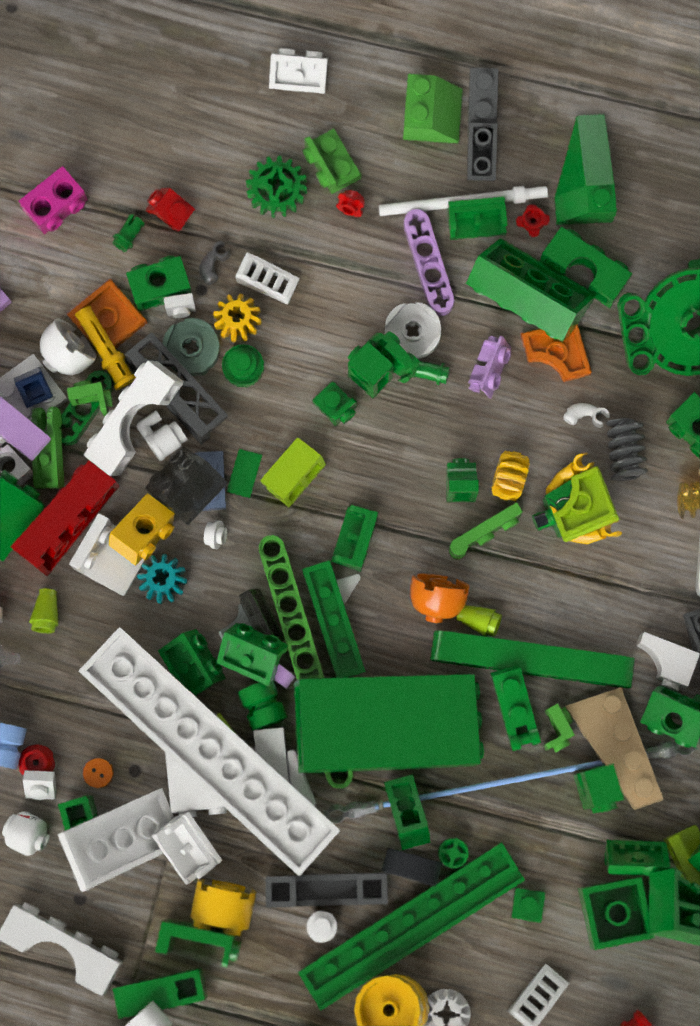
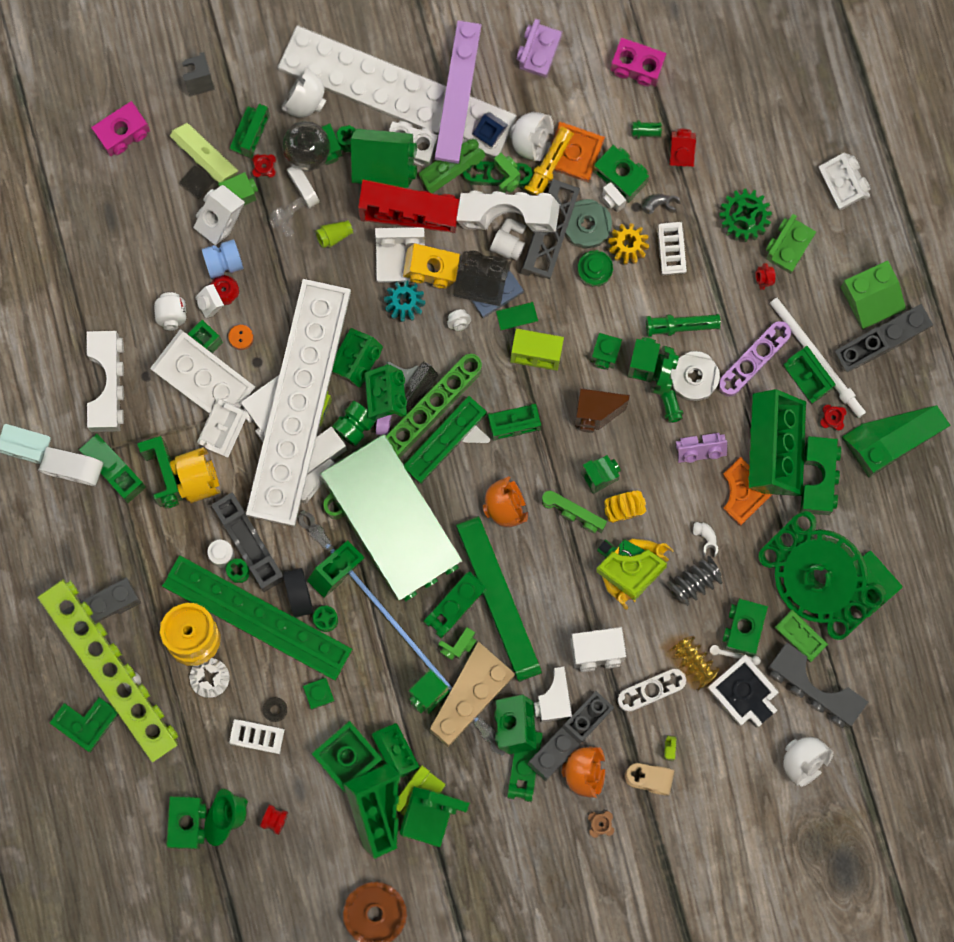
camera: 60 degrees right, 0 degrees up
lime cone [456,605,502,637] -> none
none -> green bush [226,558,250,583]
none -> clear smoke plate [263,697,288,722]
none -> white brick [570,627,626,672]
none -> reddish brown slope [575,388,630,433]
none -> green pin [646,314,721,338]

